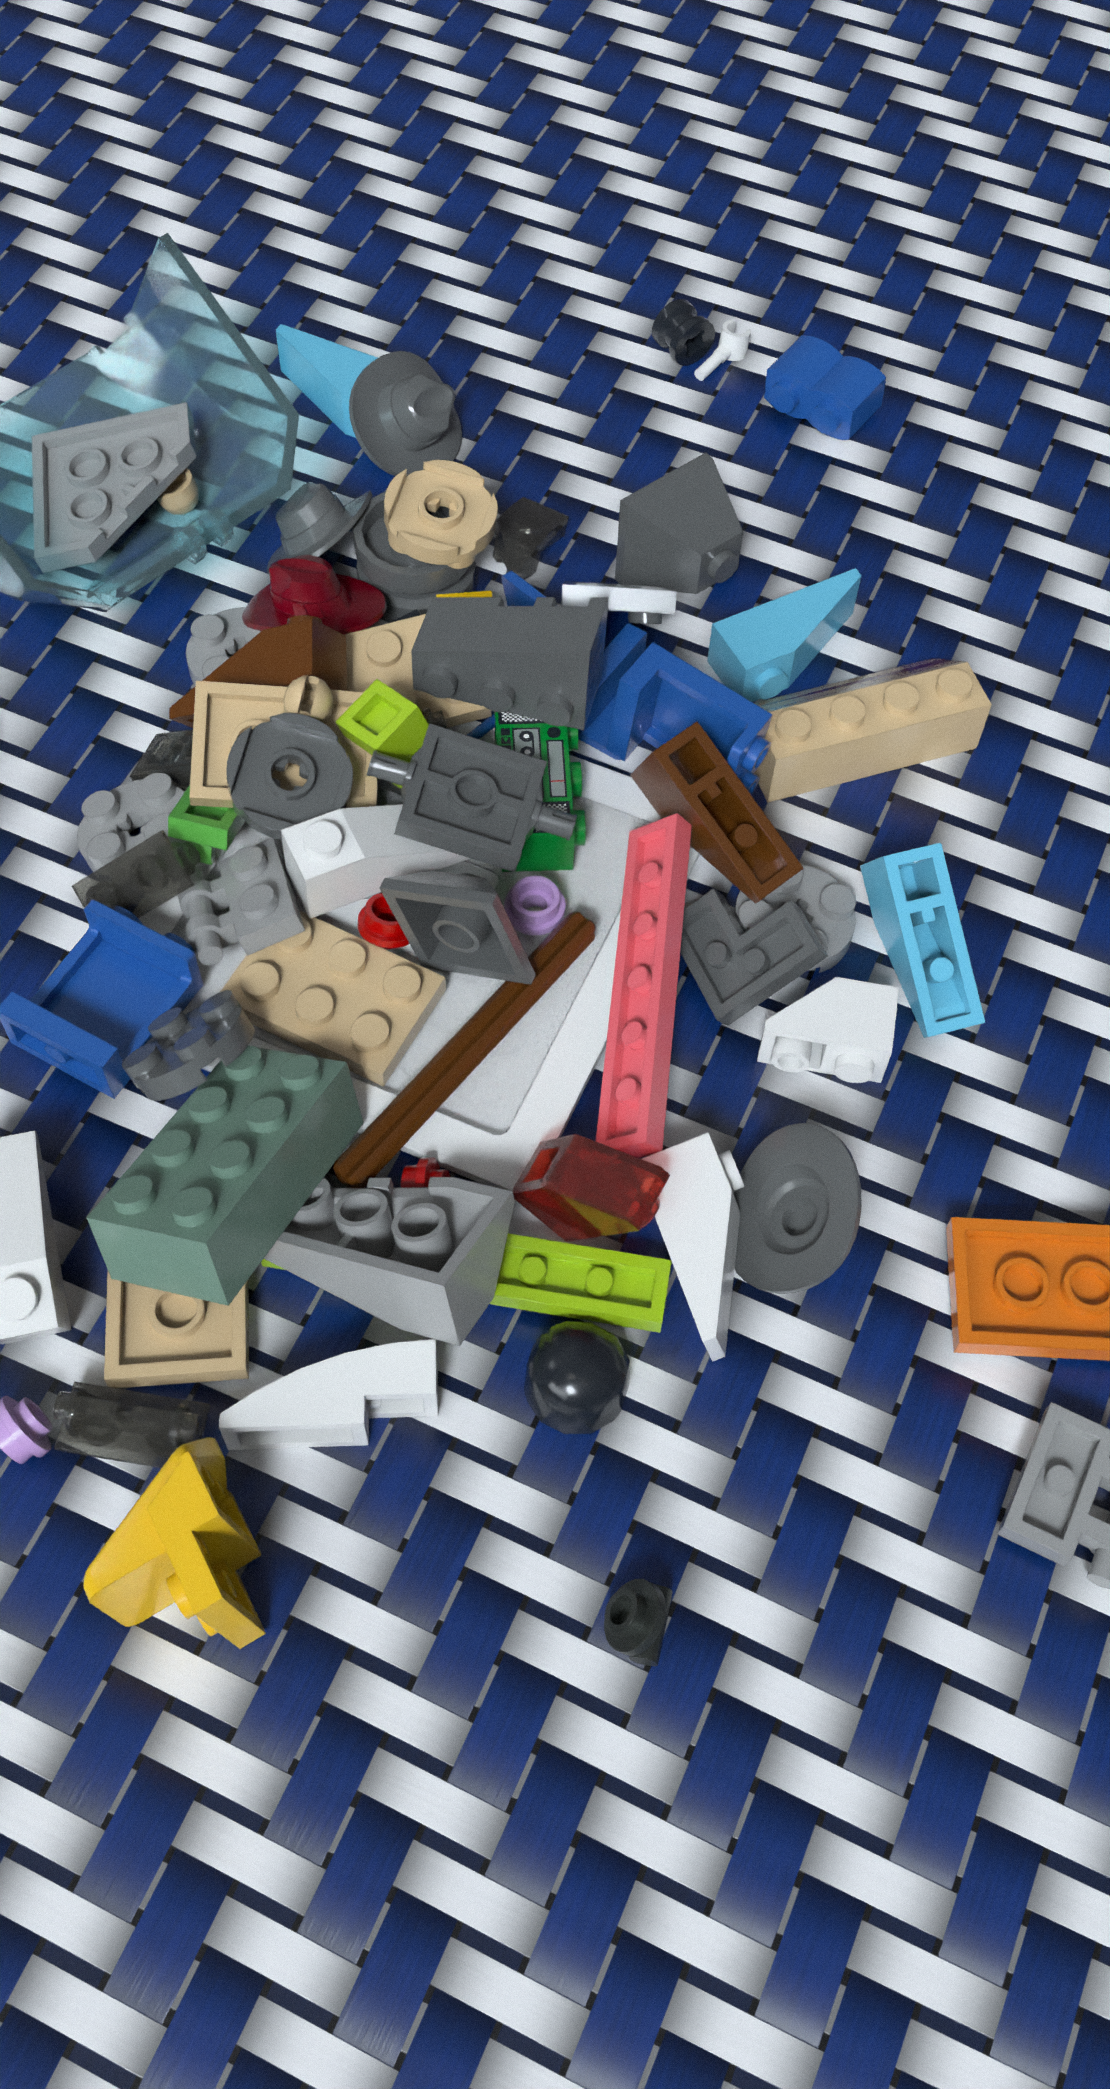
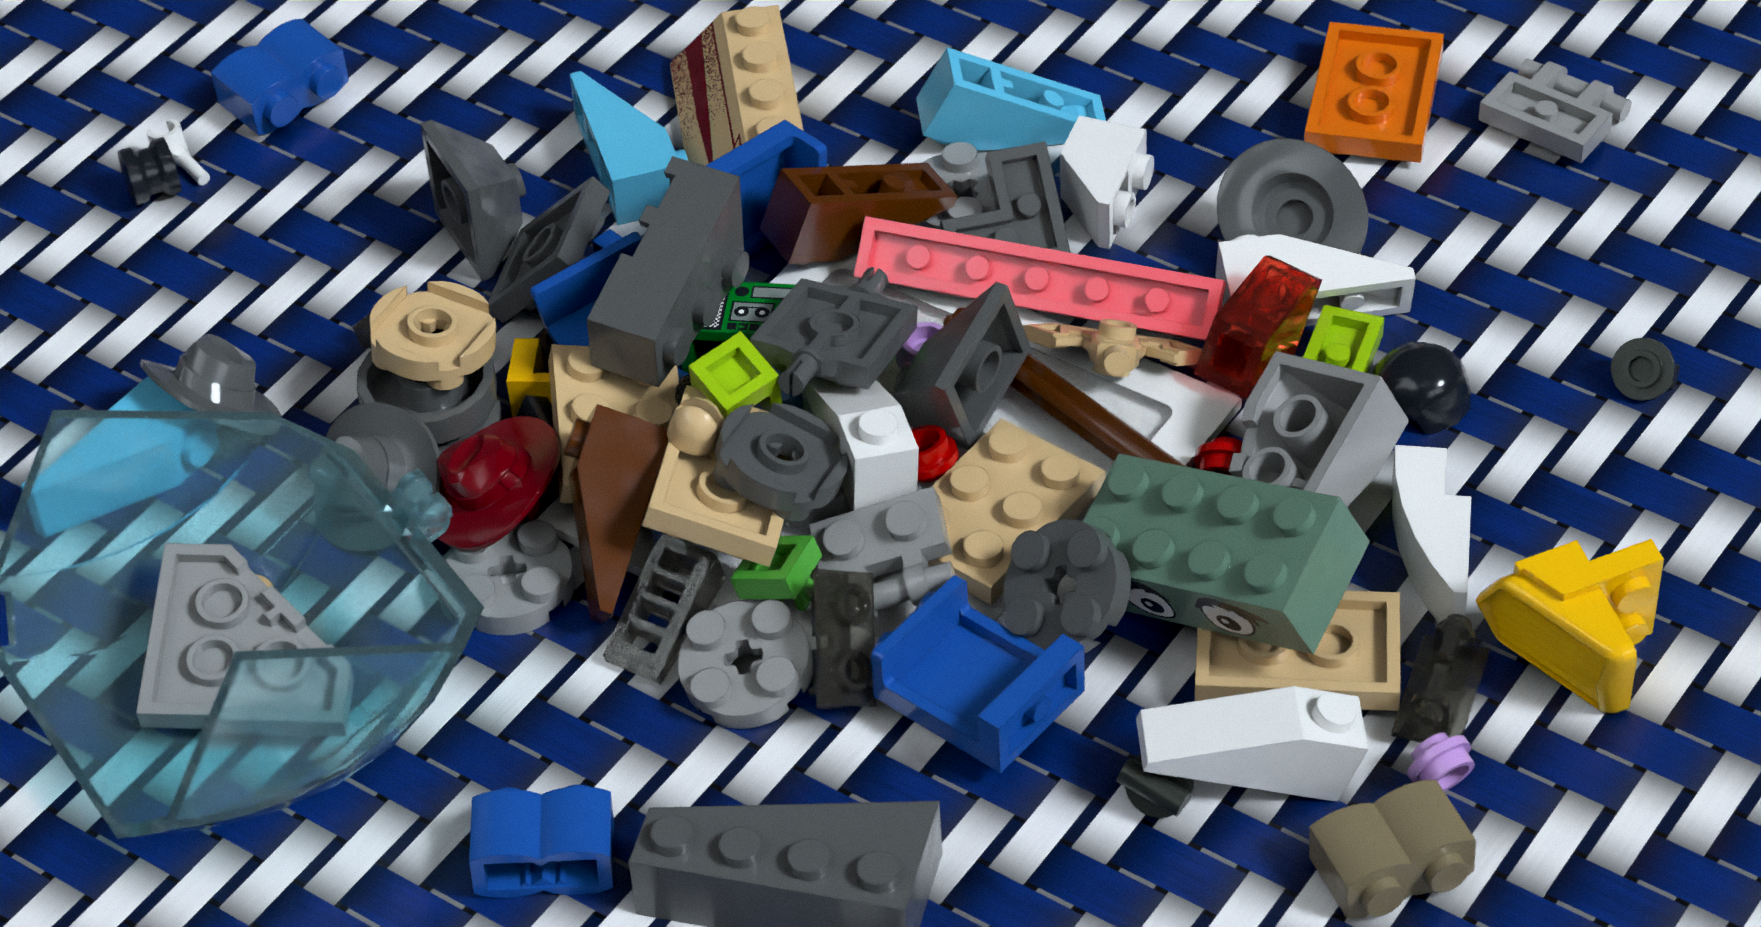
camera: 75 degrees left, 15 degrees down
none -> tan piece [1023,319,1207,377]

